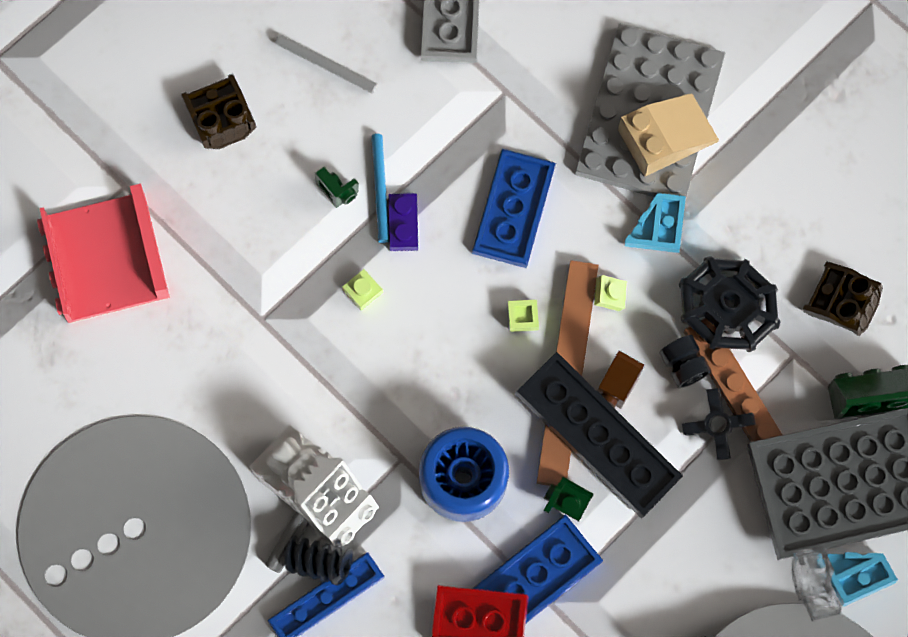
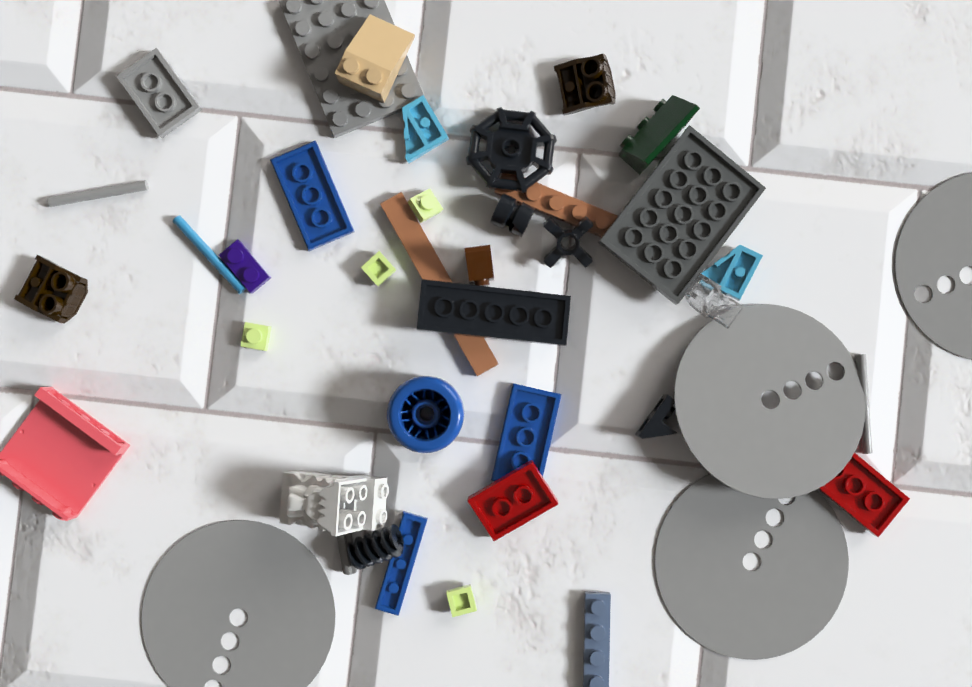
camera: 35 degrees left, 15 degrees up
dark green bracket [315,167,359,208] -> none
dark green bracket [543,477,594,522] -> none

